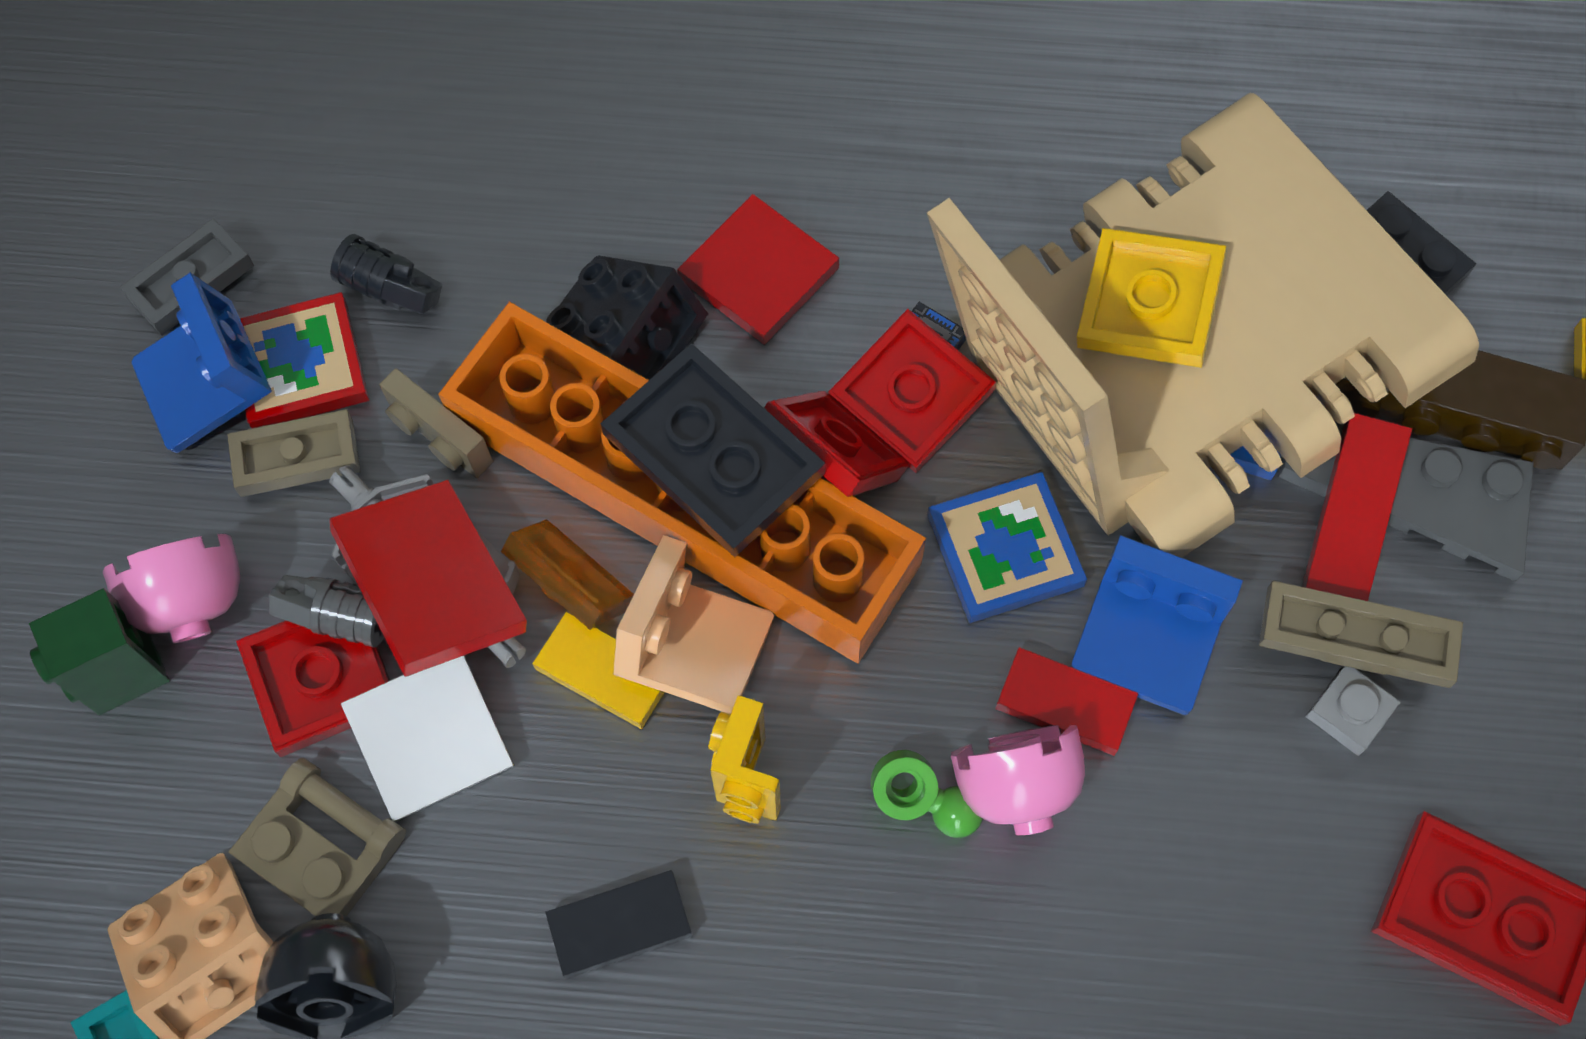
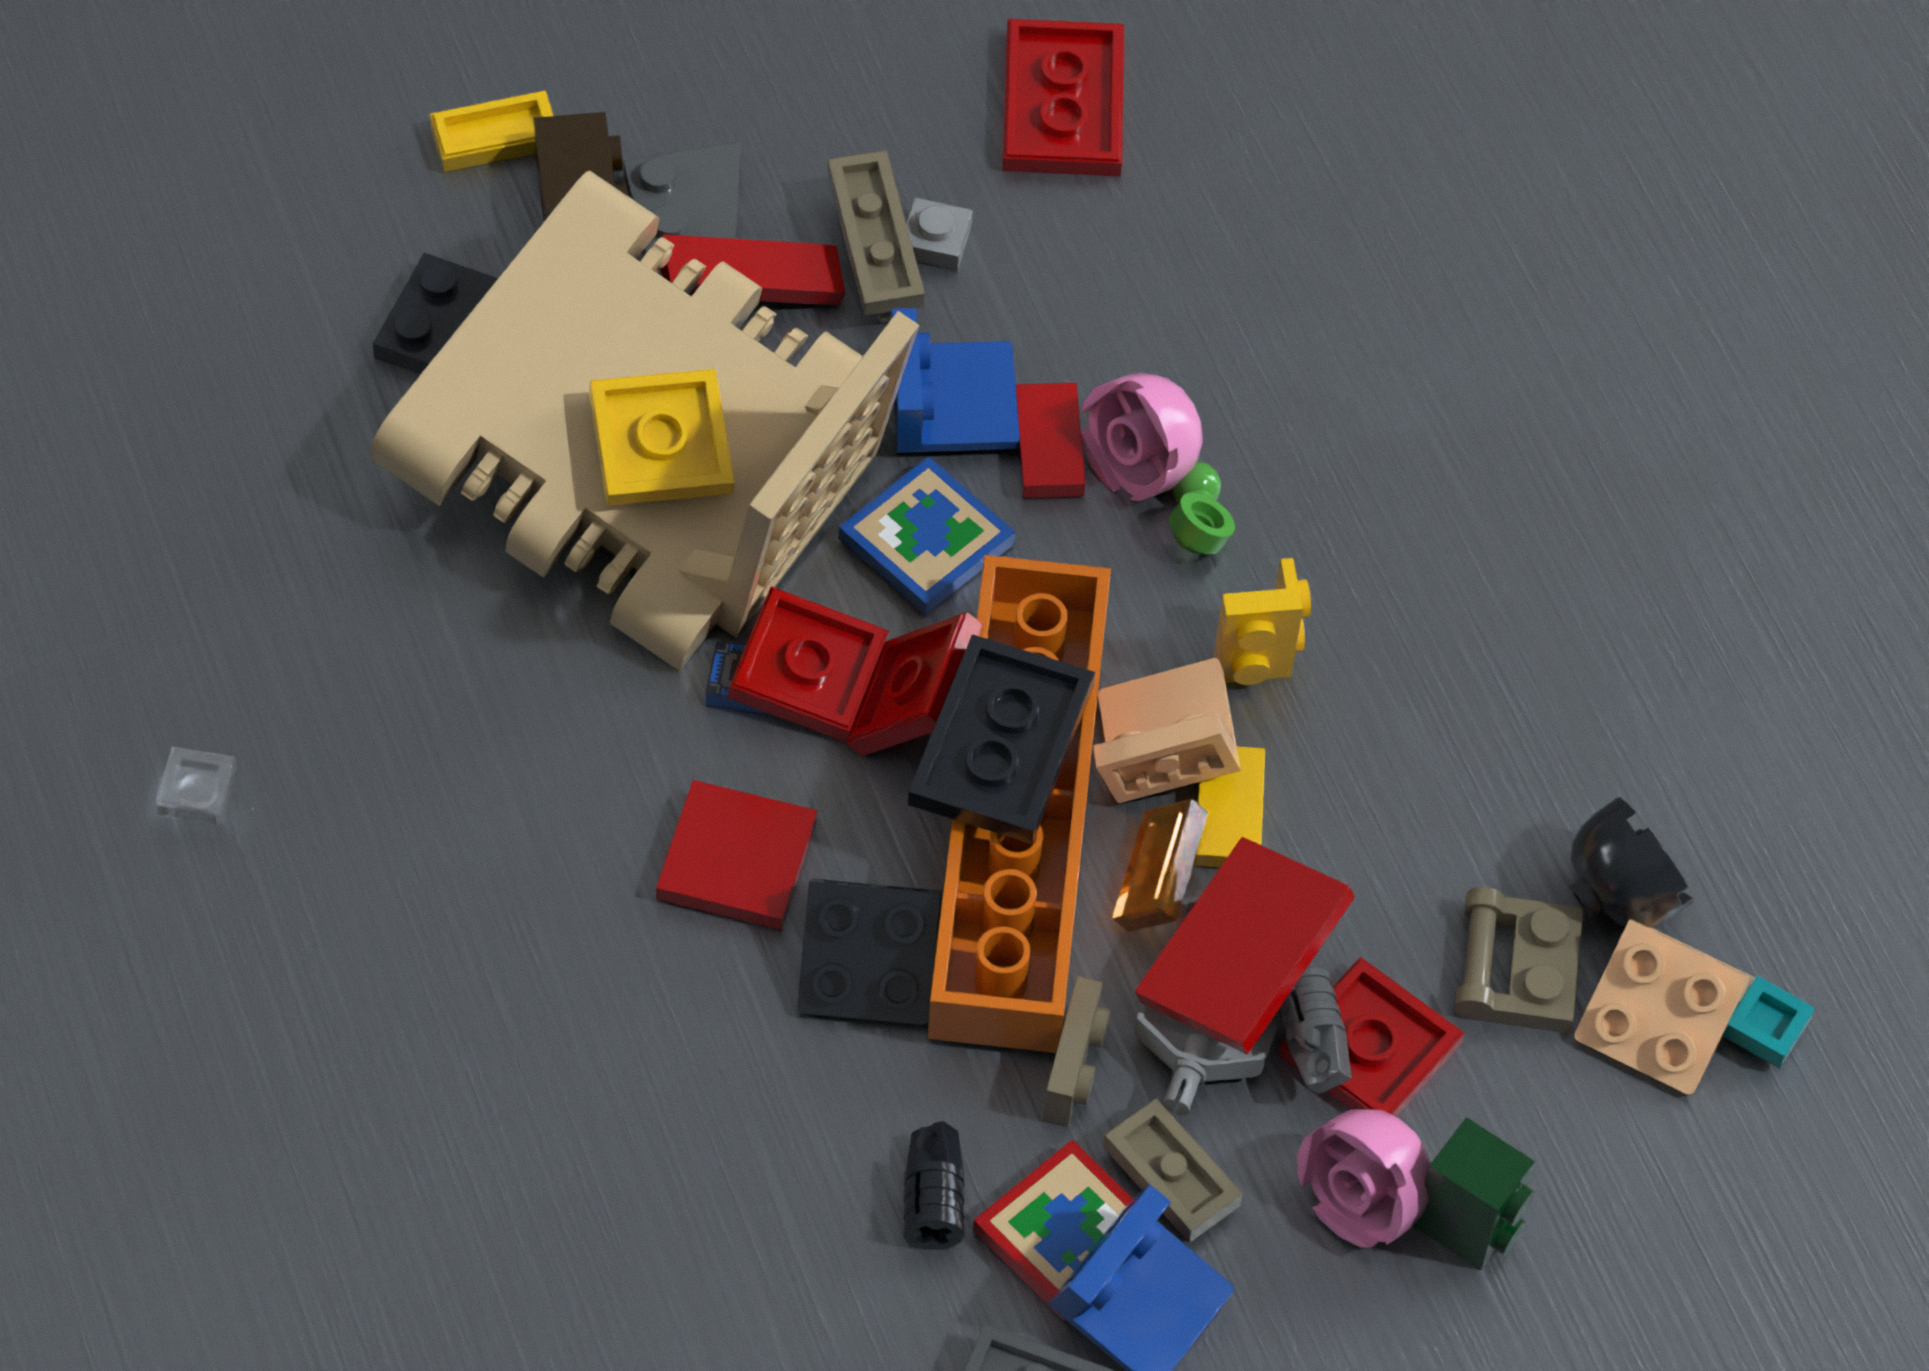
camera: 120 degrees left, 10 degrees down
white tile [341,656,514,822] -> none
black tile [545,870,693,979] -> none

